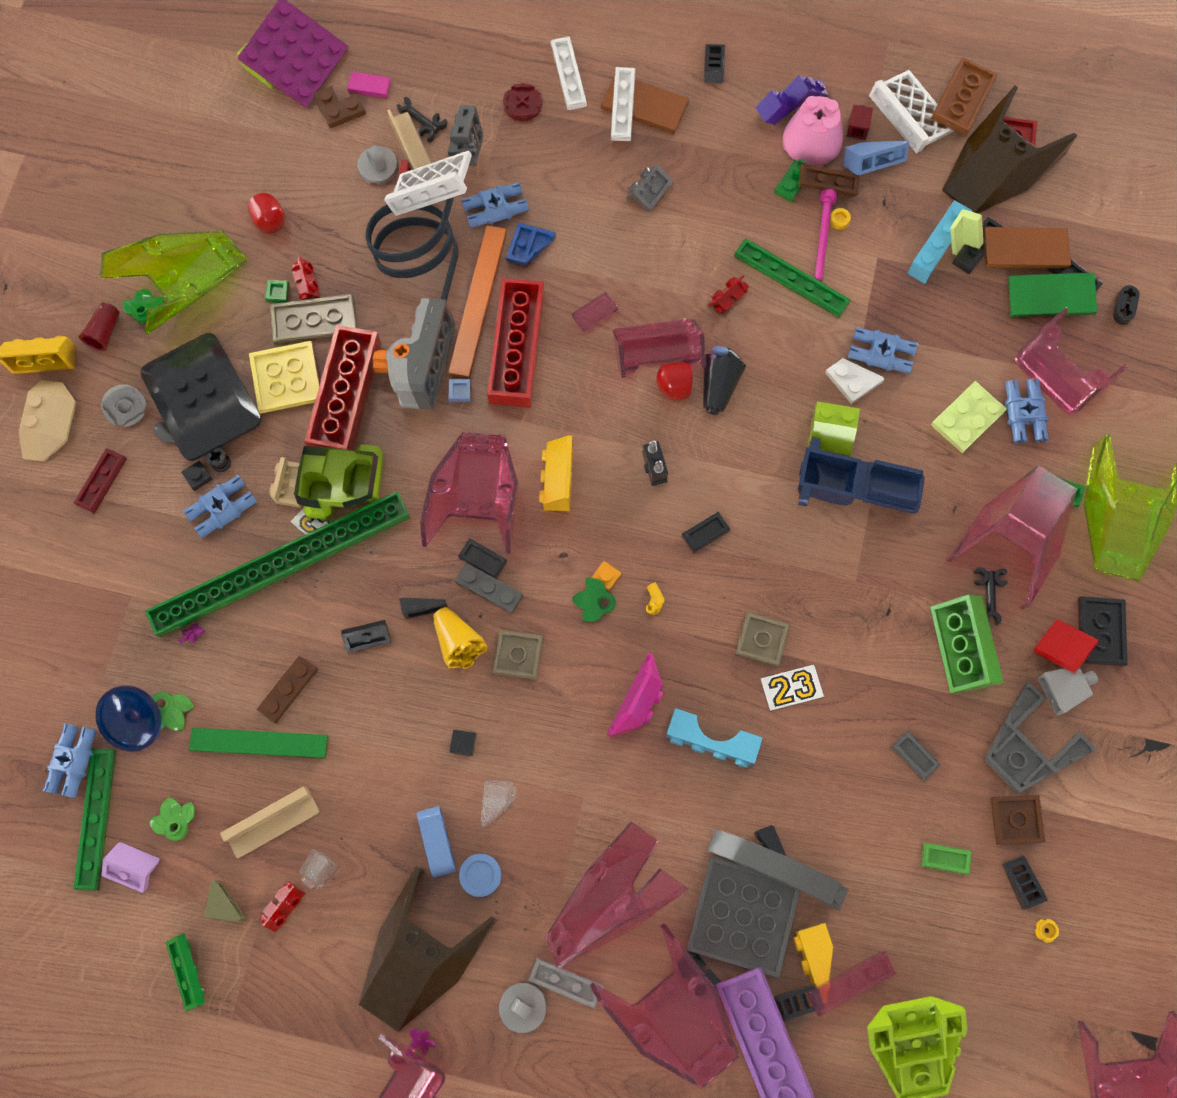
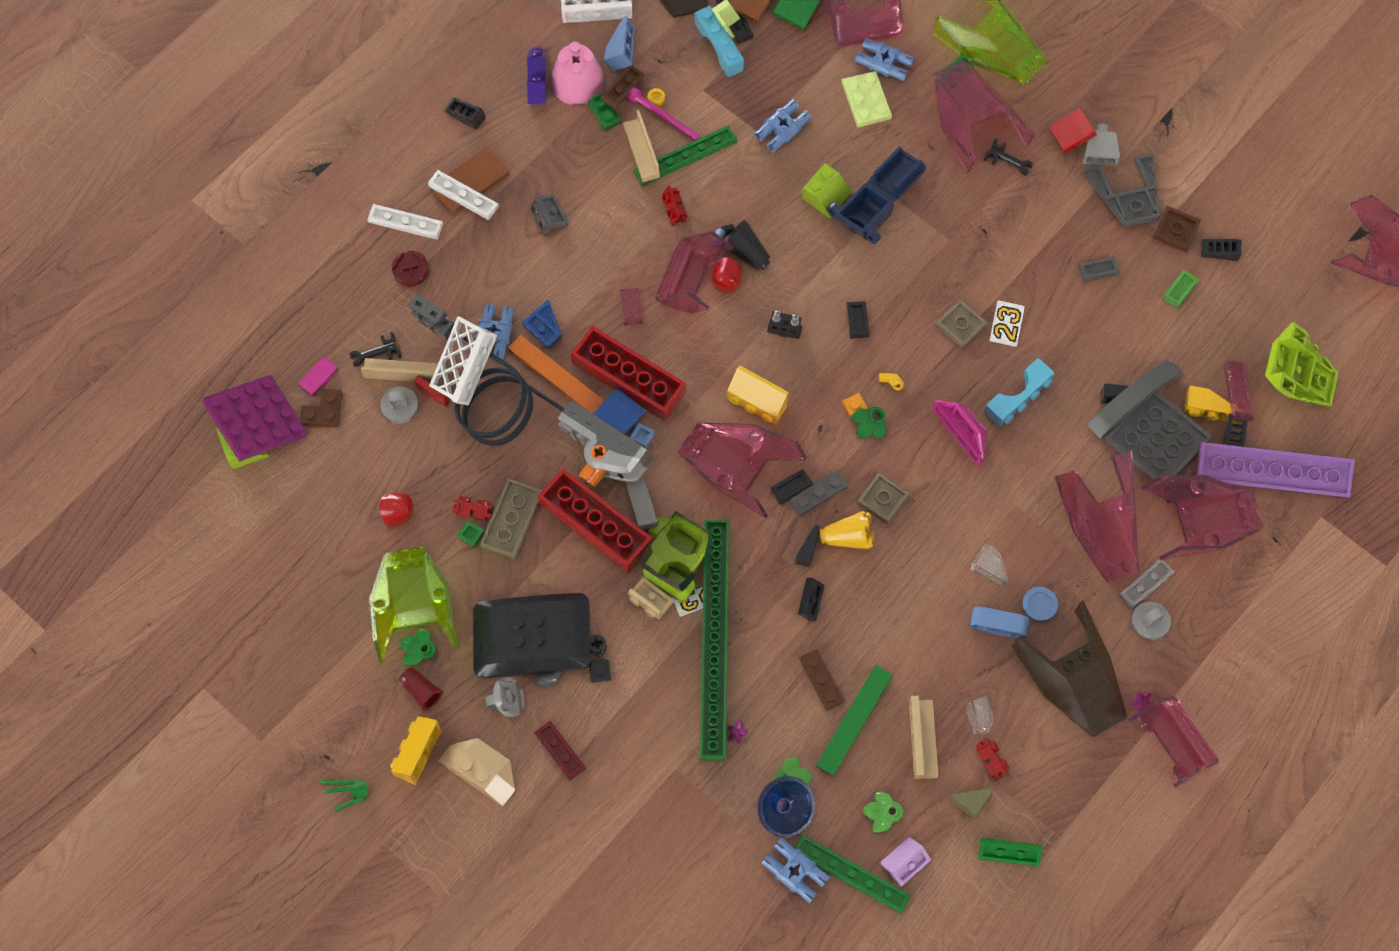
camera: 65 degrees left, 5 degrees down
medium blue pin [182,474,258,539] -> none
light yellow plate [249,341,320,414] -> none
black tile [449,730,476,756] -> none
white wing [825,358,884,404] -> none
dark red brick [846,105,873,140] -> none
bright green slope [930,594,1004,693] -> none
yellow plate [1035,919,1059,943] -> none
black tile [1078,596,1128,666] -> none
none -> blue tile [593,388,646,435]
none -> tan panel [623,110,660,182]
none -> light grey tile [625,477,658,529]

